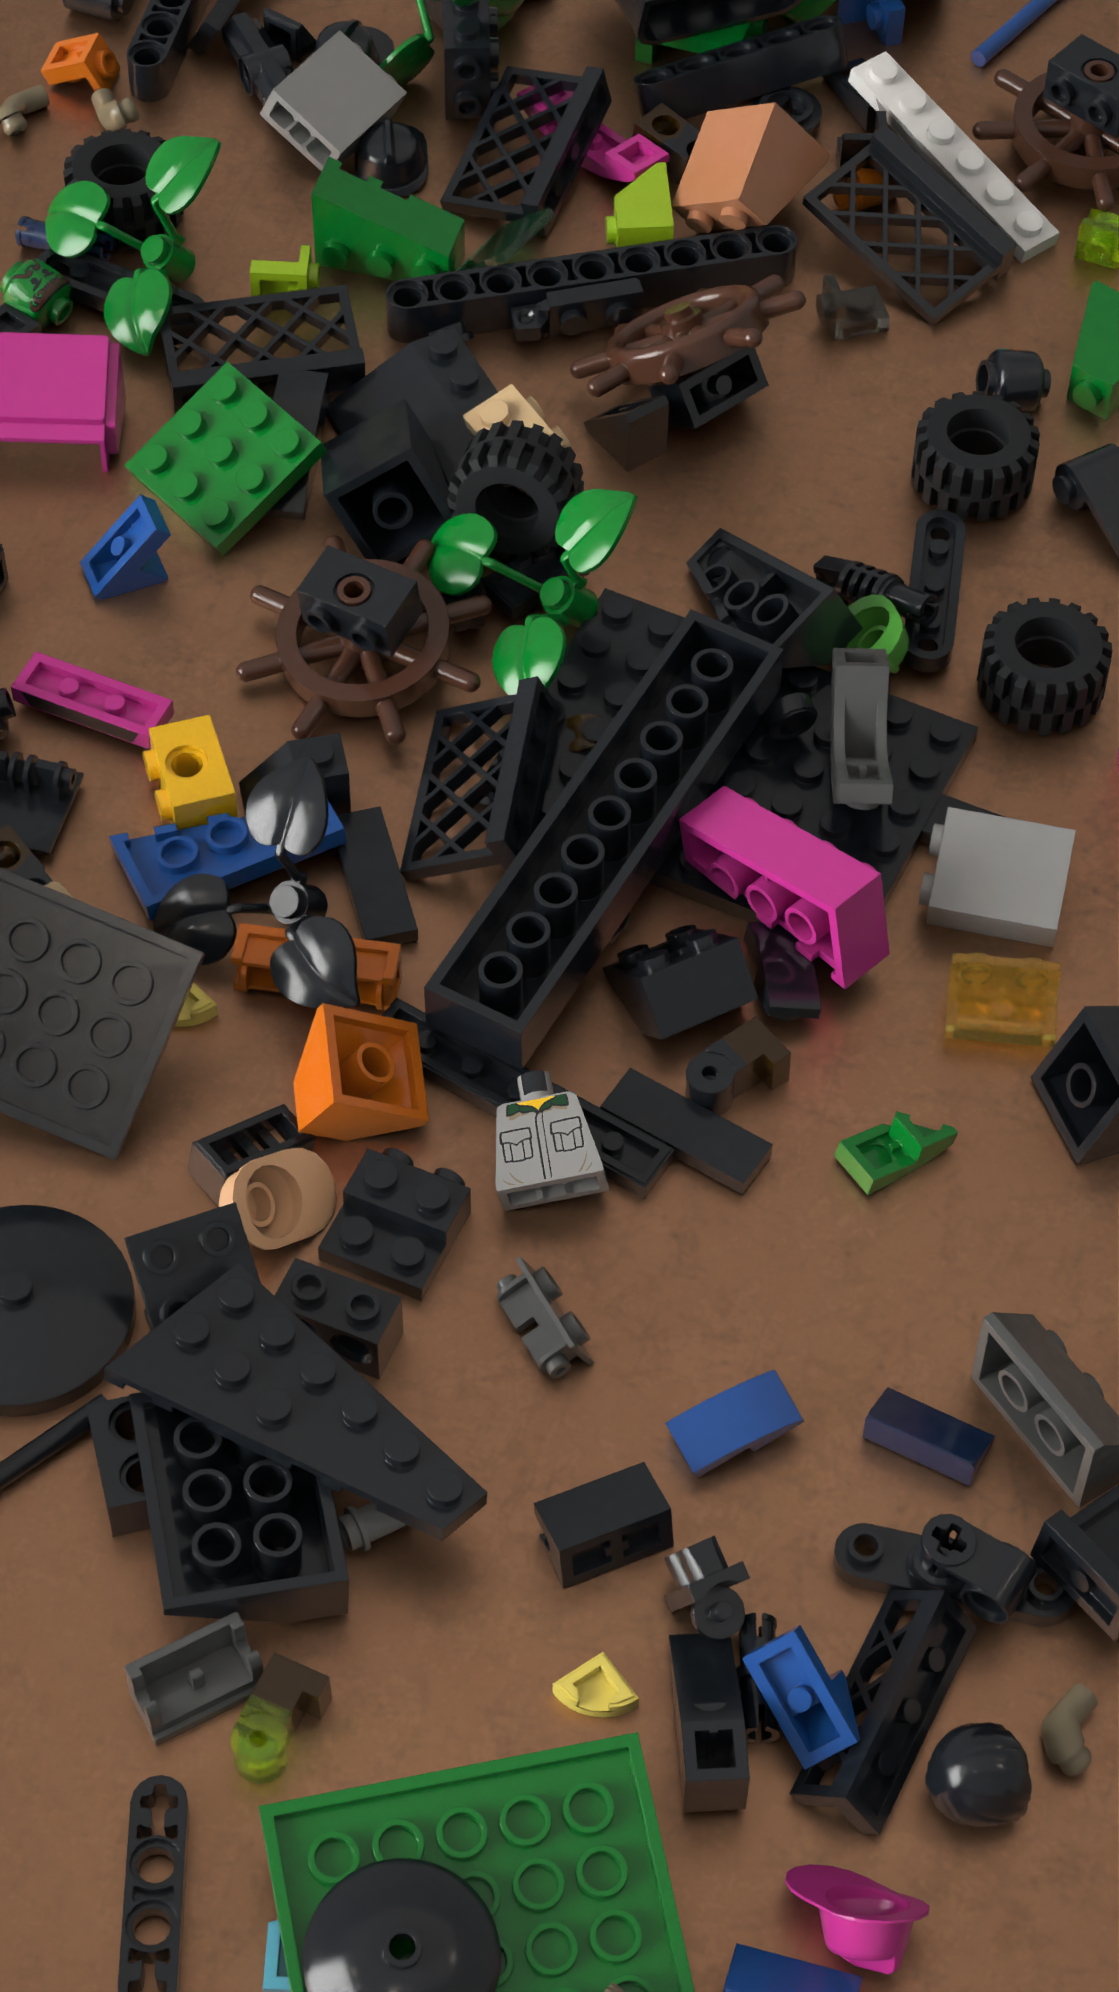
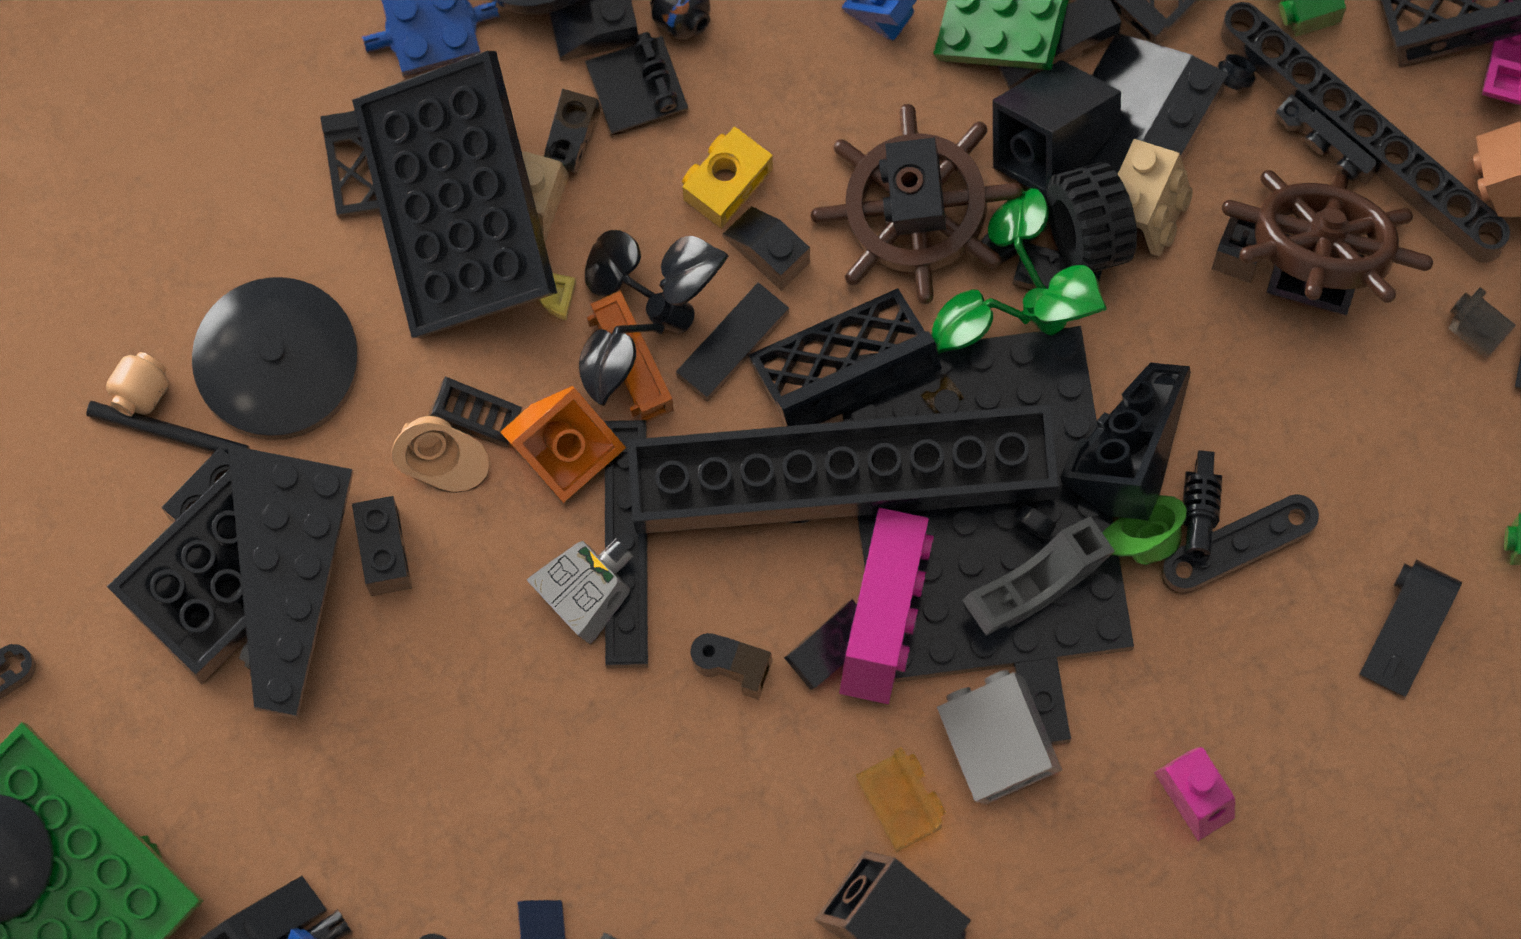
camera: 60 degrees right, 20 degrees up
dark pink plate [11,651,174,750] -> none
blue wing [109,801,347,921] -> none
black hinge [124,1202,261,1331] -> none
dark grey hinge [124,1611,264,1746] -> none
leg [230,1652,332,1784] -> none
black plate [318,1148,471,1301] -> none
clear green piece [456,208,555,271] -> none
dark grey hinge [496,1256,594,1379] -> none
black hinge [534,1462,674,1589] -> none
light yellow tile [552,1652,639,1718] -> none
black tile [600,1068,773,1194] -> none
black slope [603,924,758,1040] -> none
lime slope [605,162,674,248] -> none
black hips [664,1535,750,1640] -> none
blue slope [665,1370,805,1478] -> none
green slope [834,1111,958,1195] -> none
black tyre [911,391,1040,521] -> none
black head [976,349,1051,413] -> none
black tyre [977,597,1113,735] -> none

